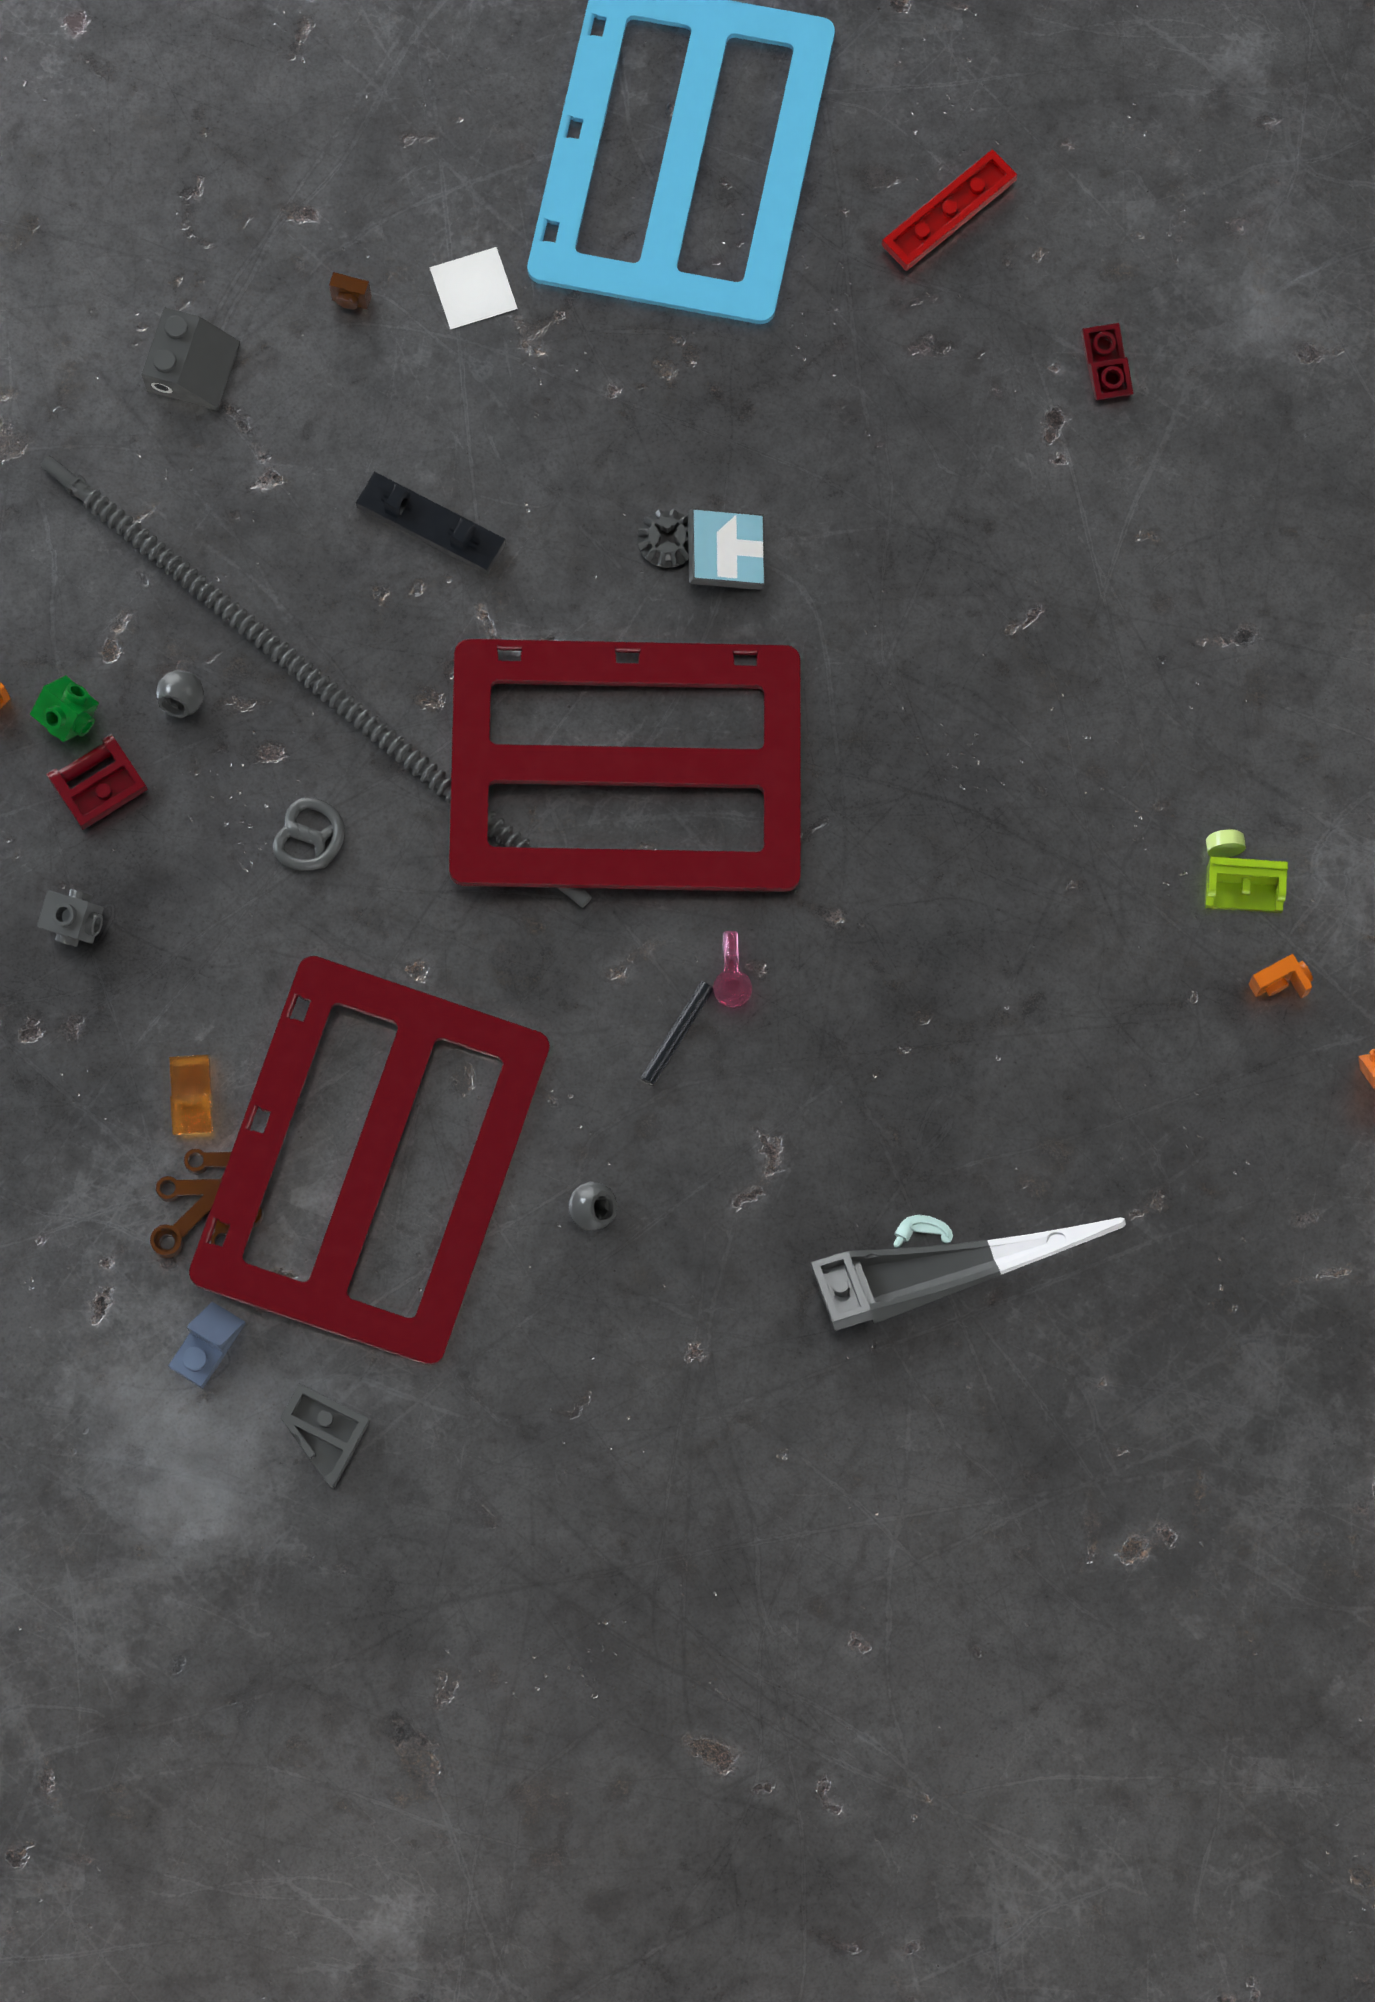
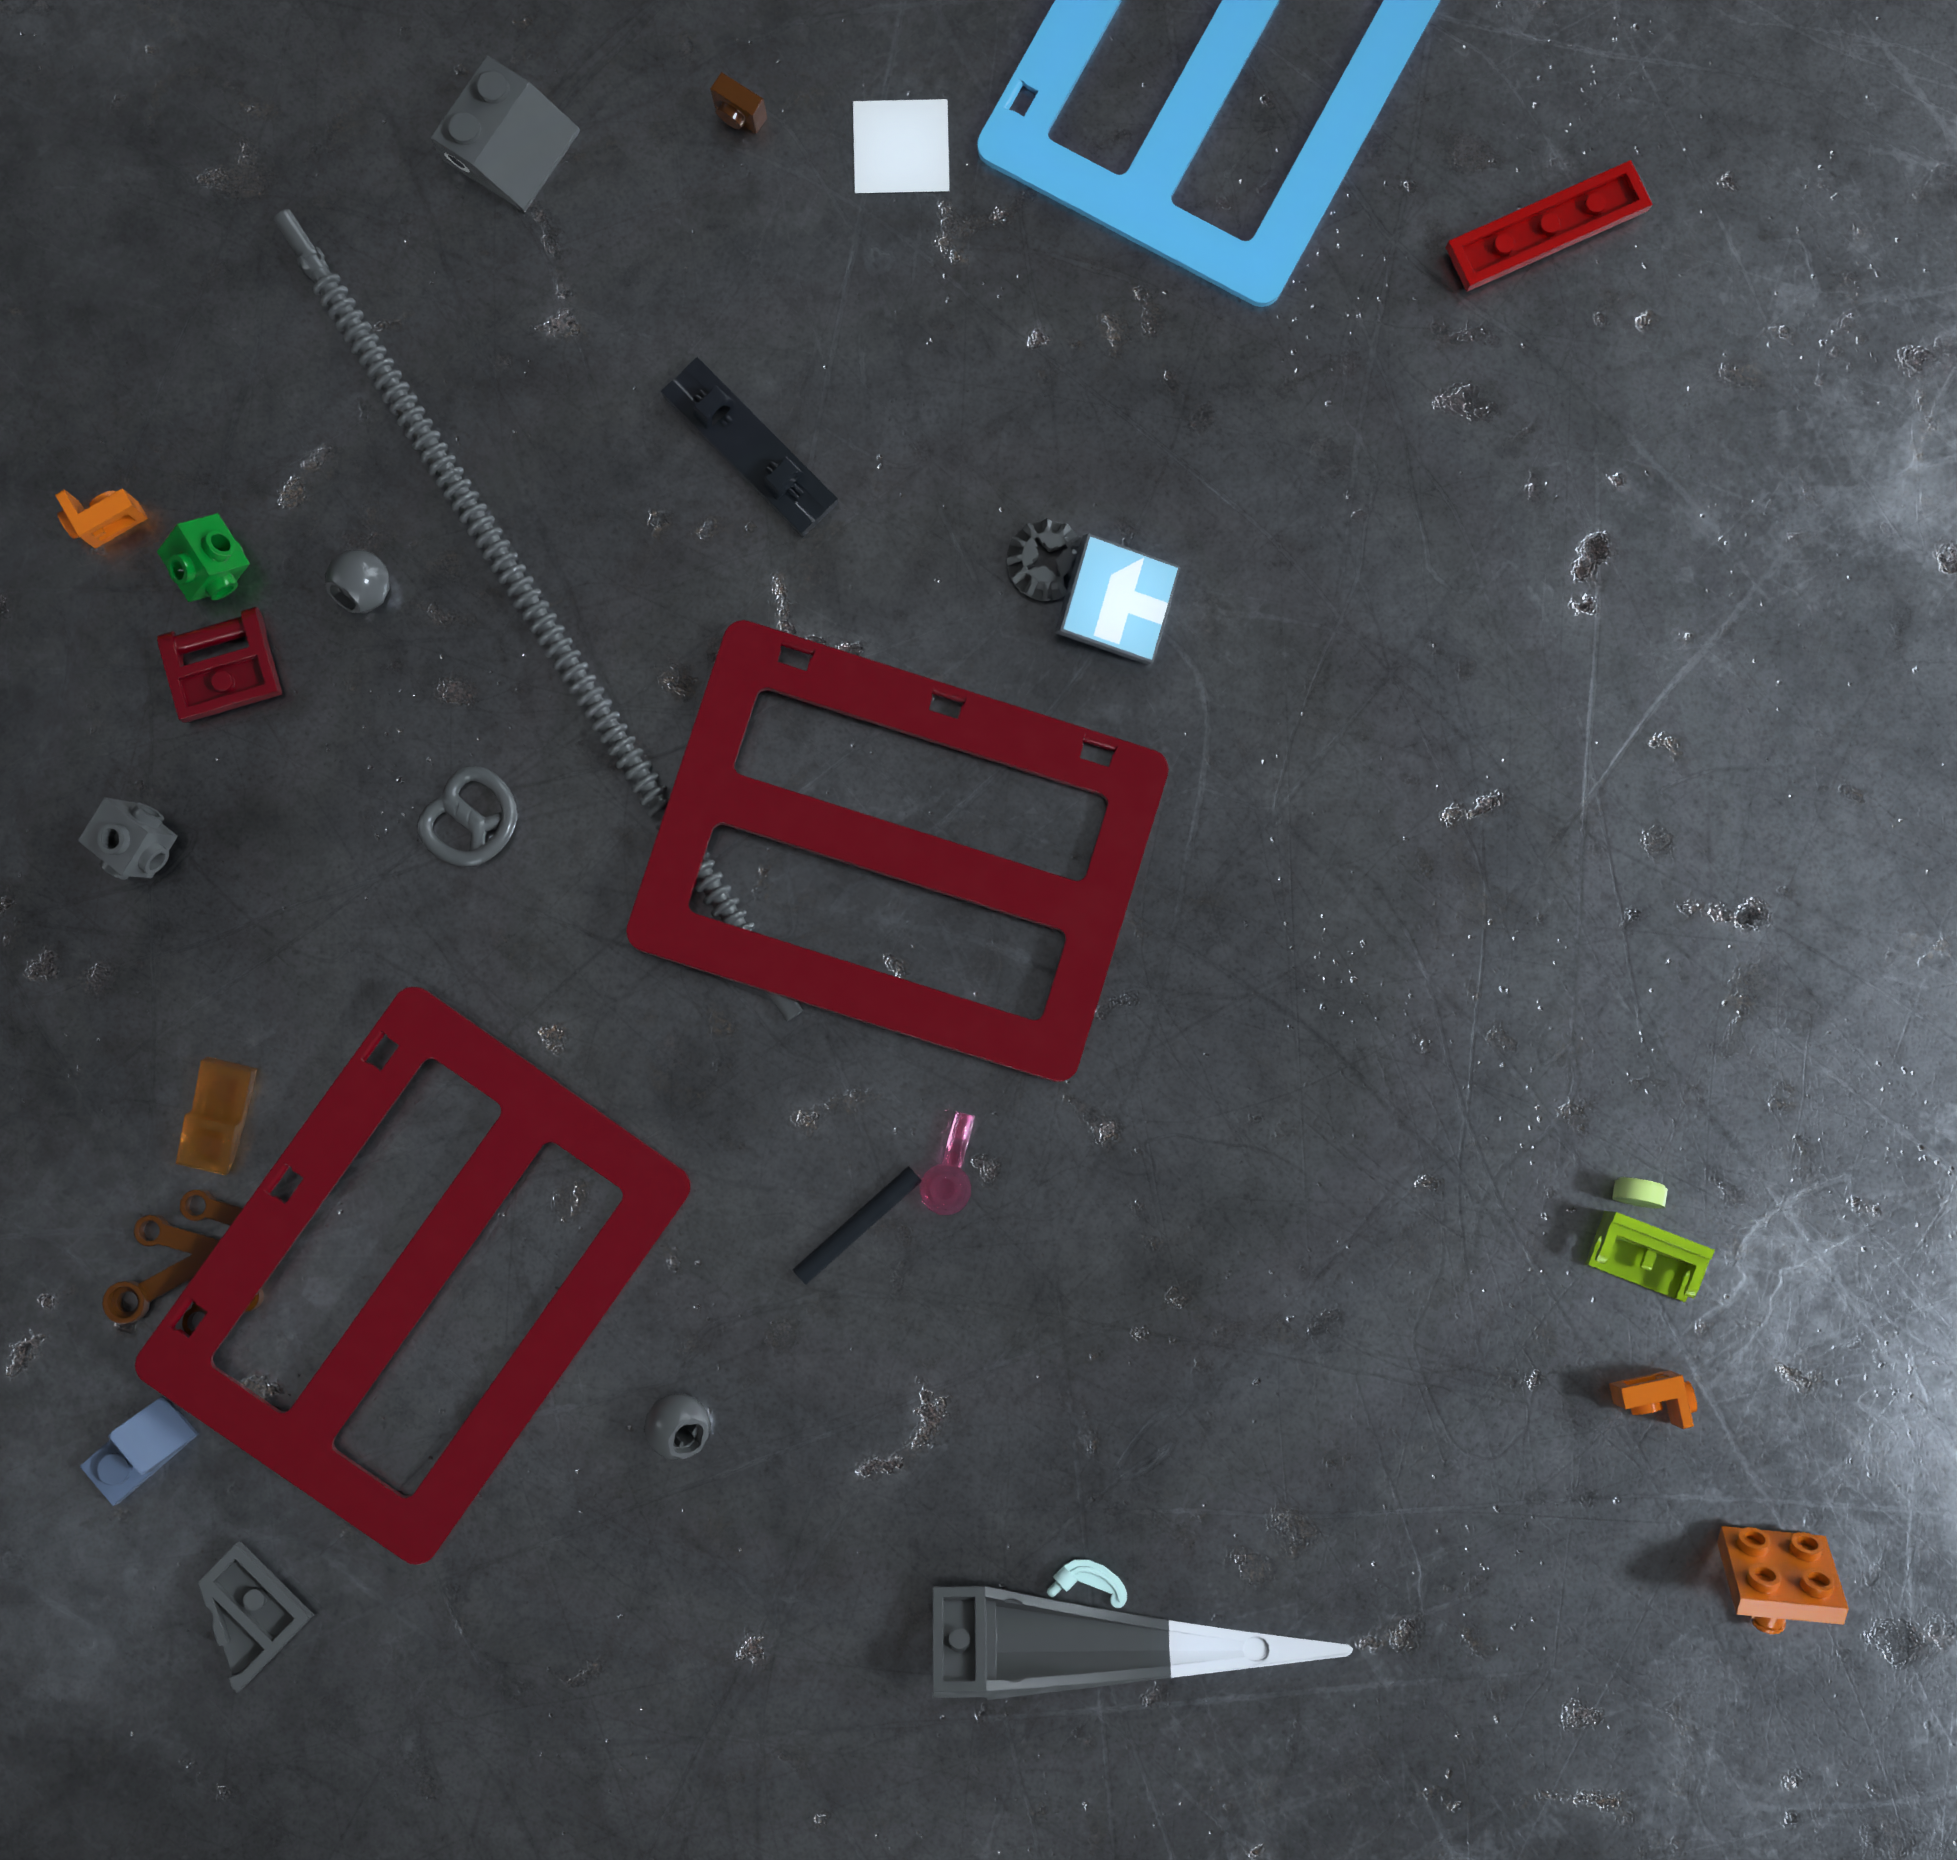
camera: 15 degrees right, 10 degrees up
dark red slope [1081,323,1134,401] -> none

